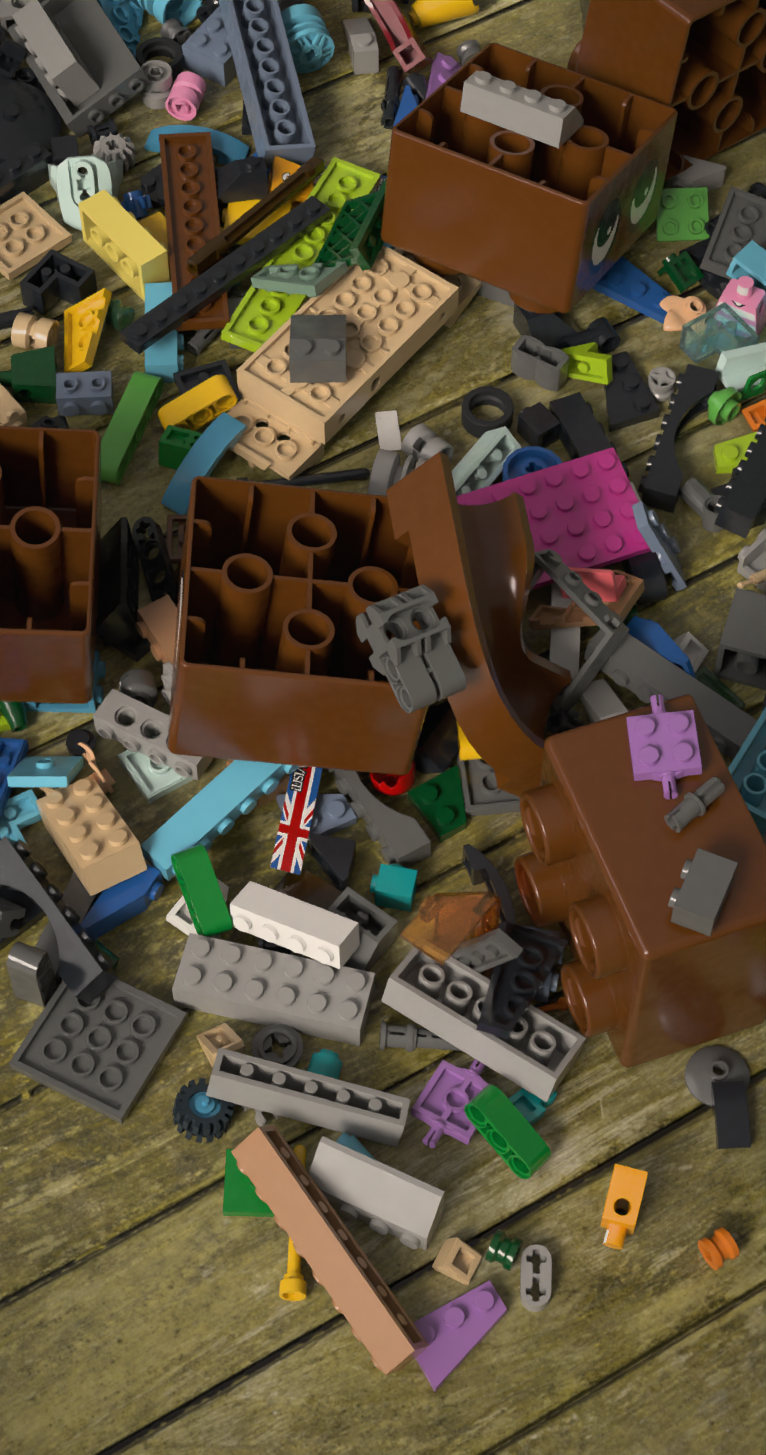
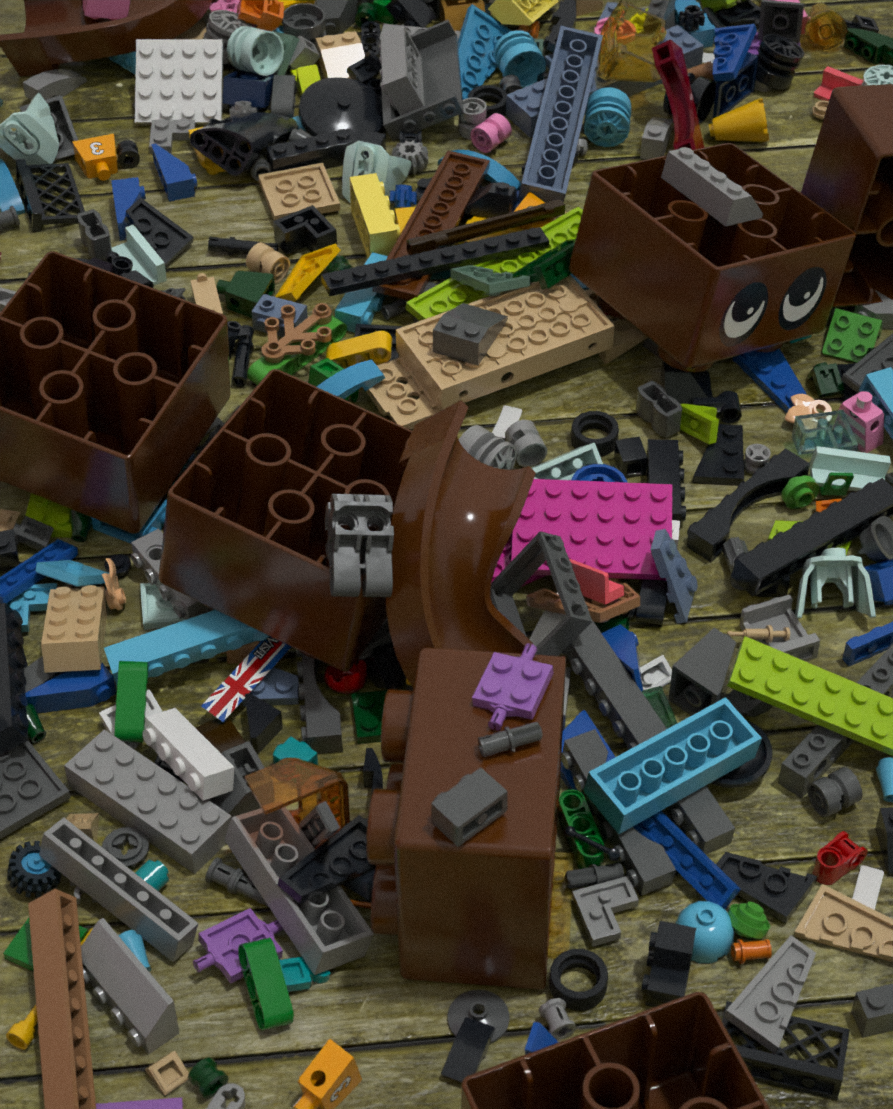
camera: 25 degrees right, 10 degrees down
none -> medium nougat plant [261,303,332,363]

